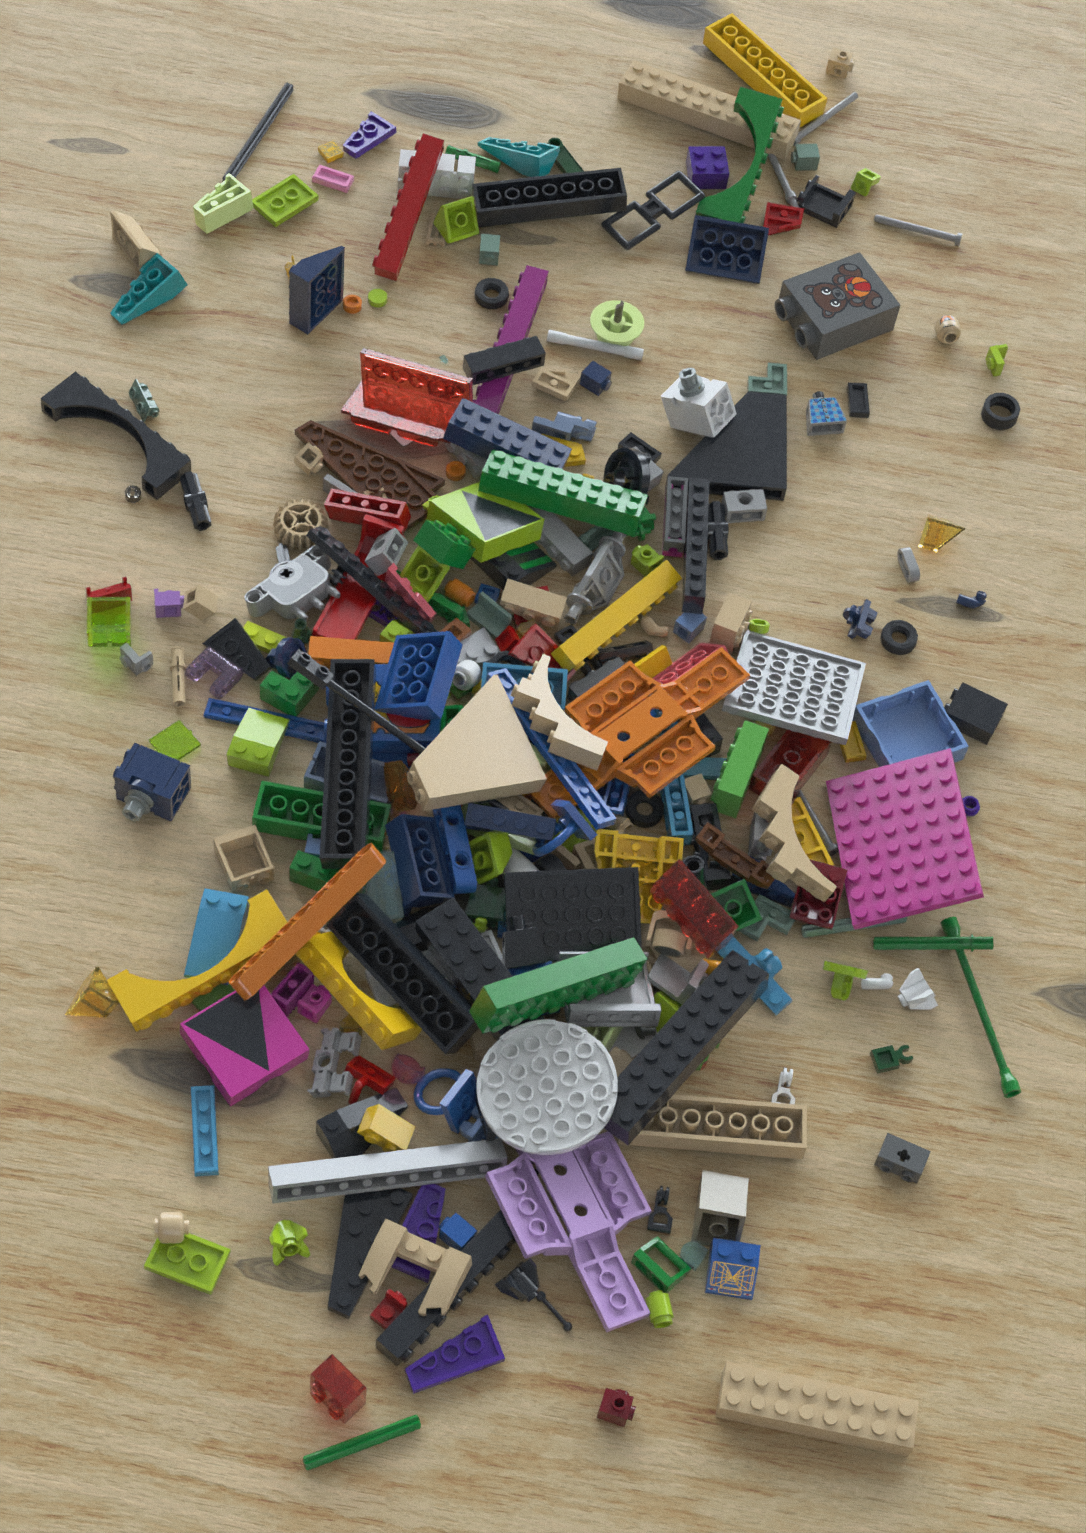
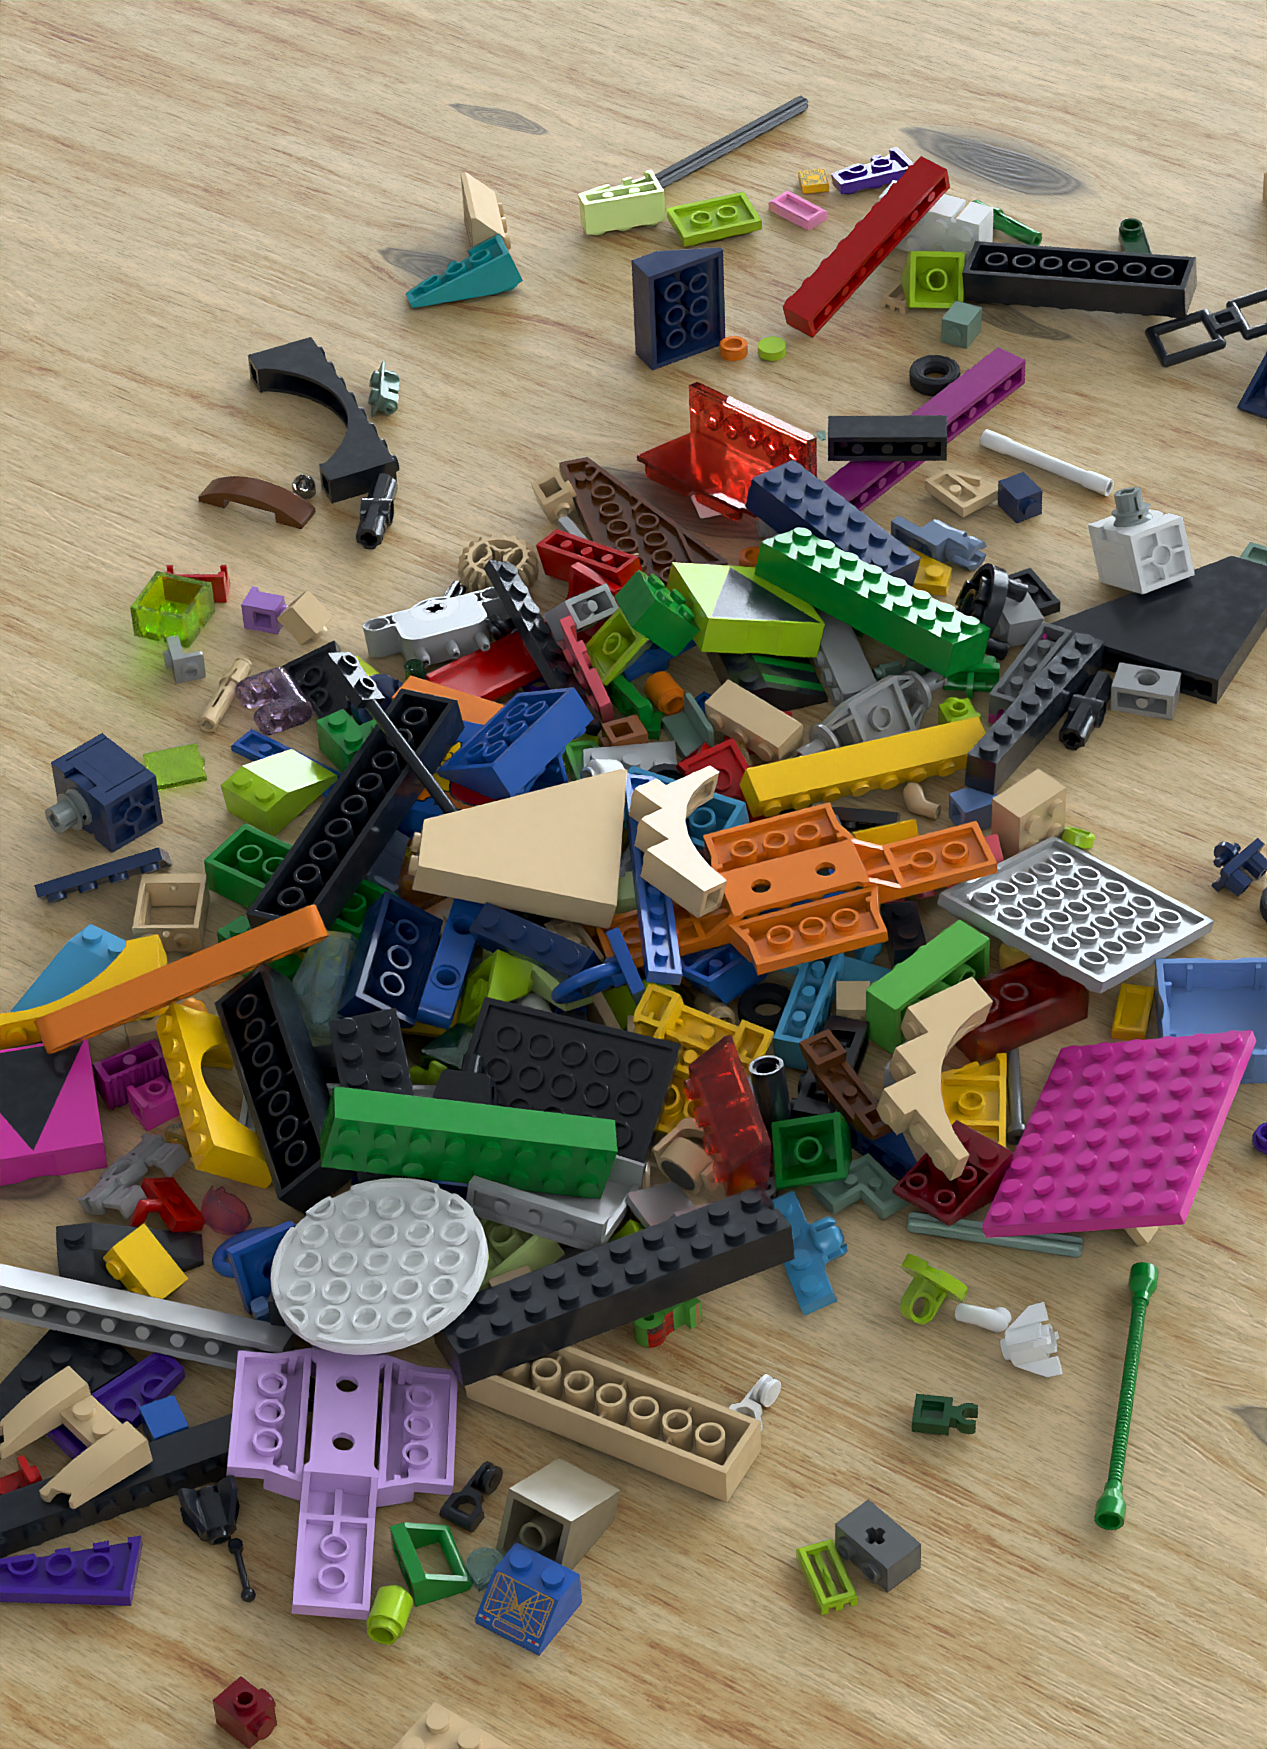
camera: 35 degrees right, 15 degrees down
teal wedge [478,137,560,177] -> none
yellowish green piece [590,300,644,346] -> none
green axle [873,934,994,952] -> none
none -> dark blue wing [34,847,172,903]
none -> reddish brown slope [198,476,316,529]
none -> lime tile [796,1539,858,1615]

